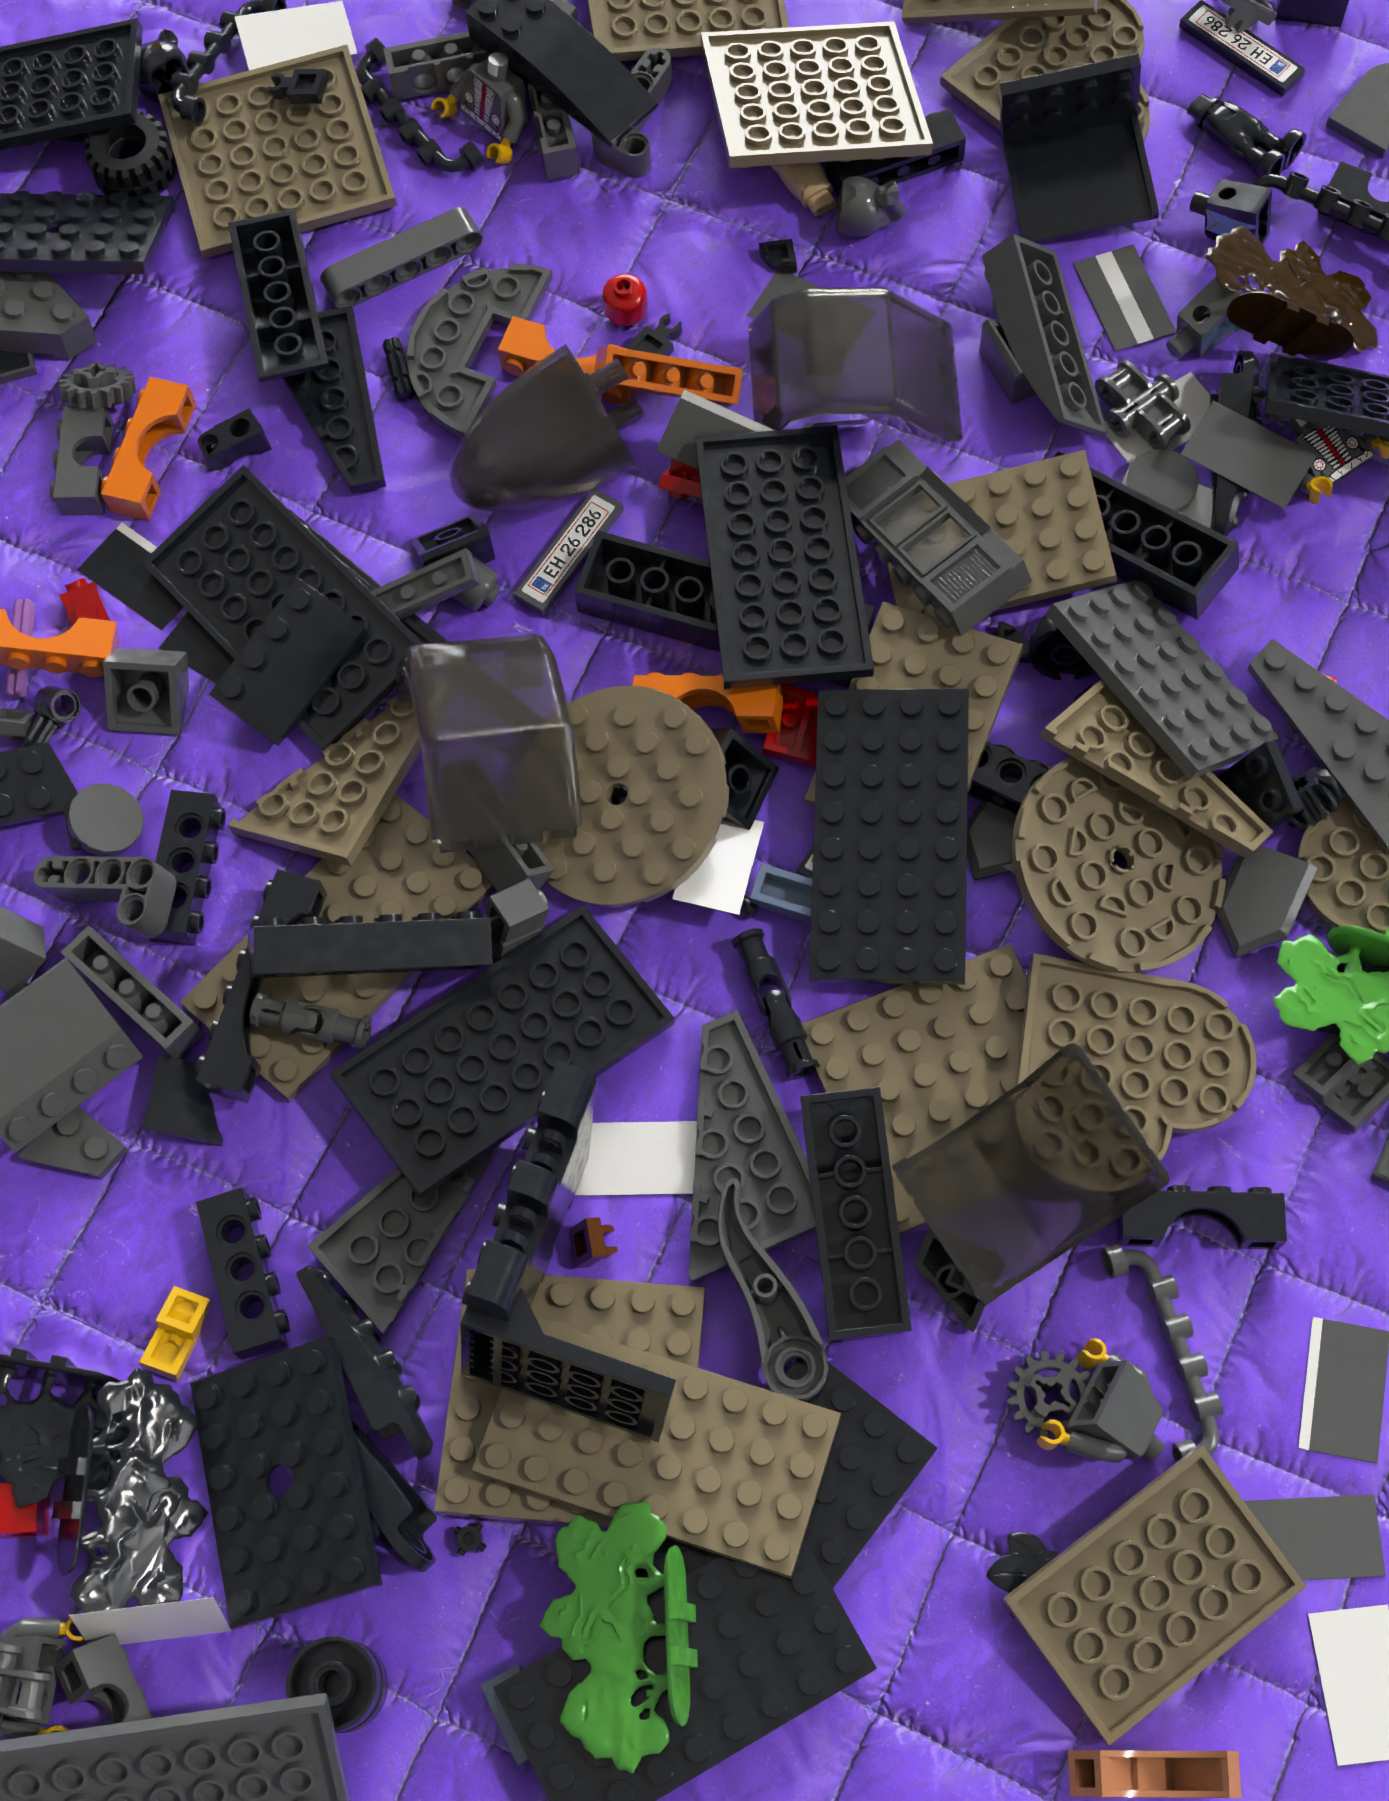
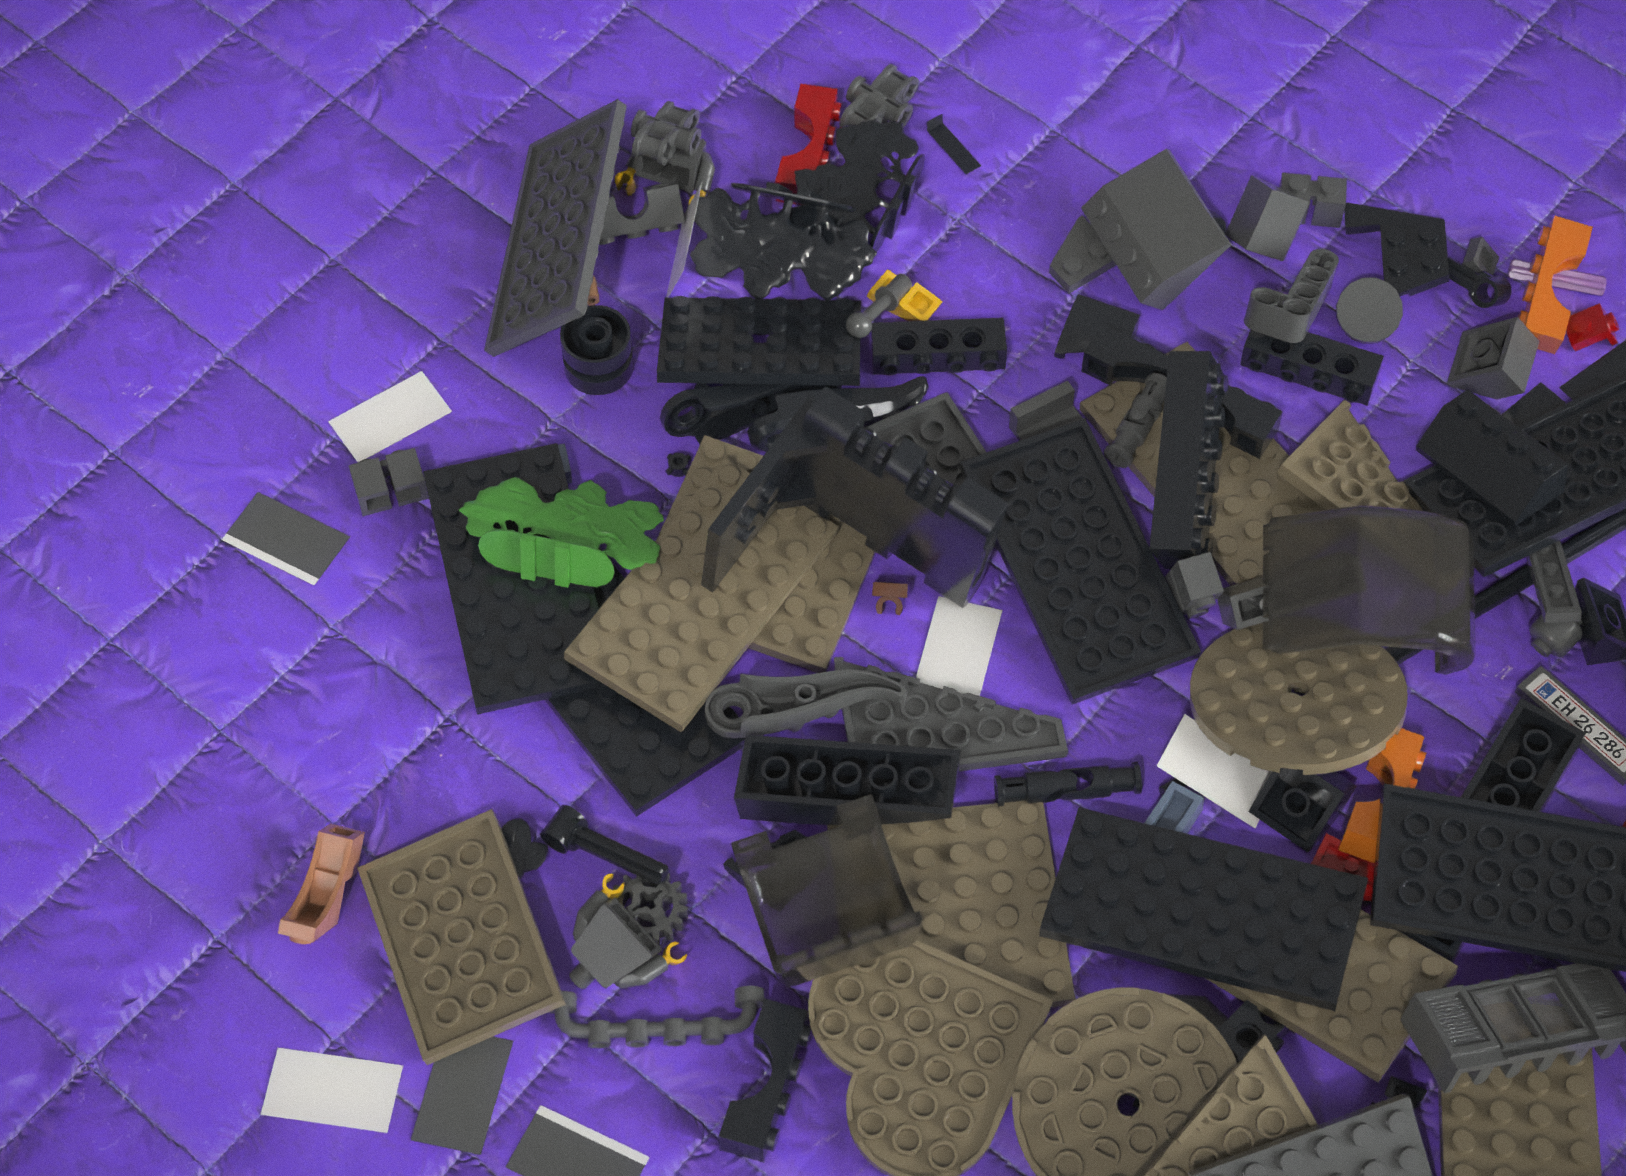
camera: 100 degrees right, 10 degrees down
dark grey brick [61,925,204,1059] -> none
none -> black axle [540,805,669,885]
none -> dark grey pin [846,274,912,338]
none -> dark grey panel [1009,381,1083,441]

